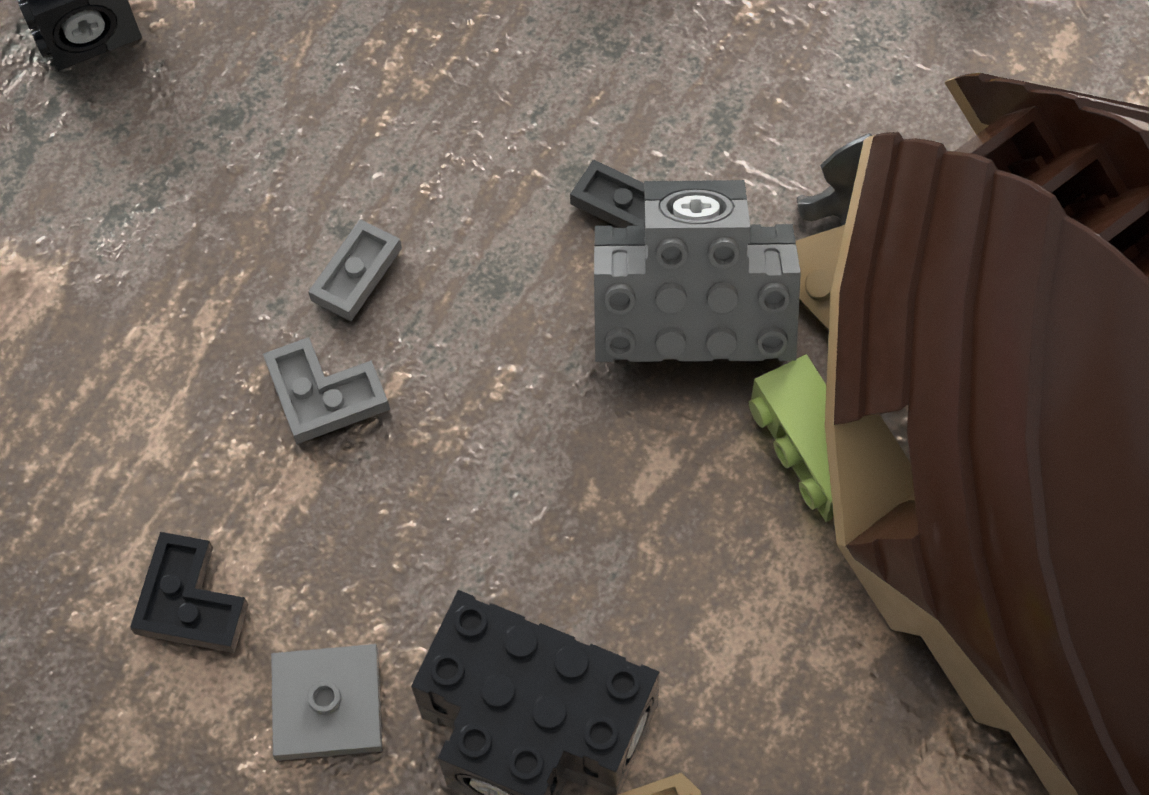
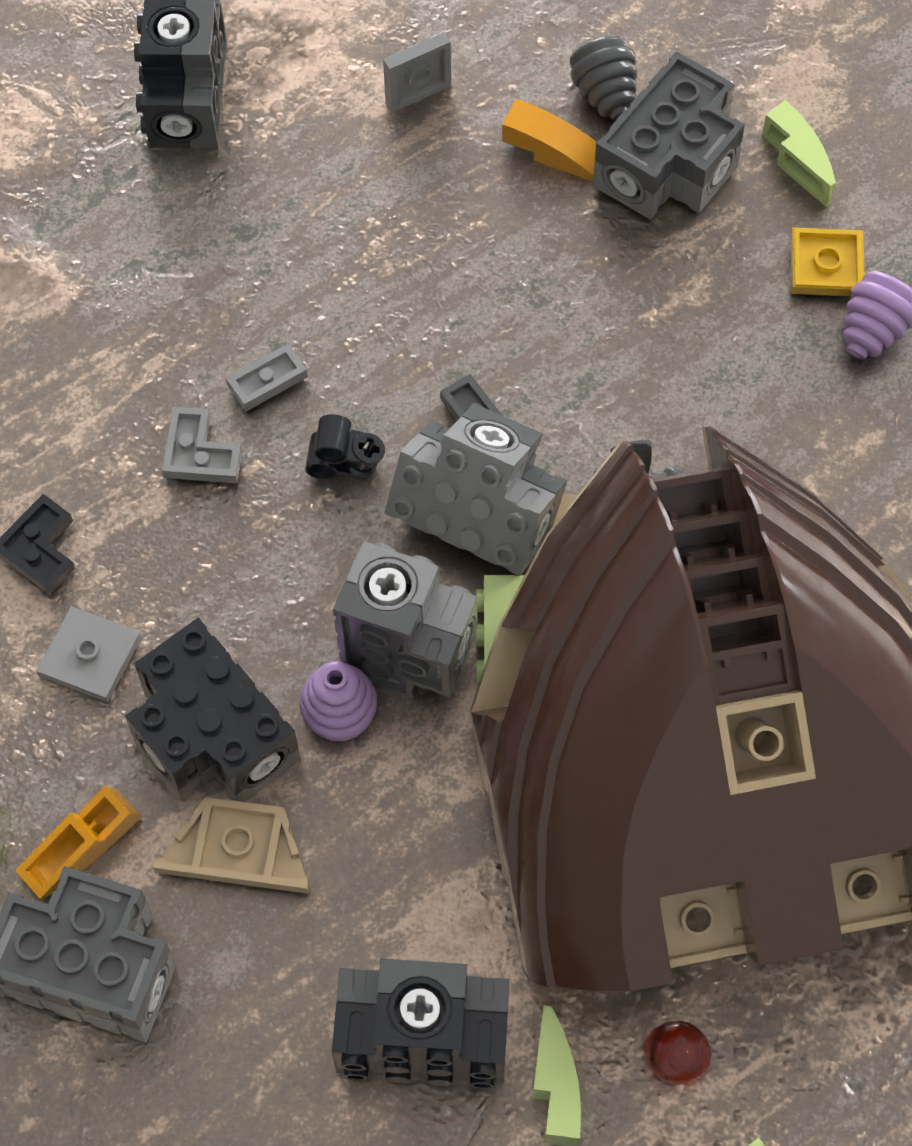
camera: 25 degrees right, 0 degrees up
none -> lavender piece [300,661,377,741]
none -> black piece [305,414,385,480]
none -> piece [333,541,477,700]

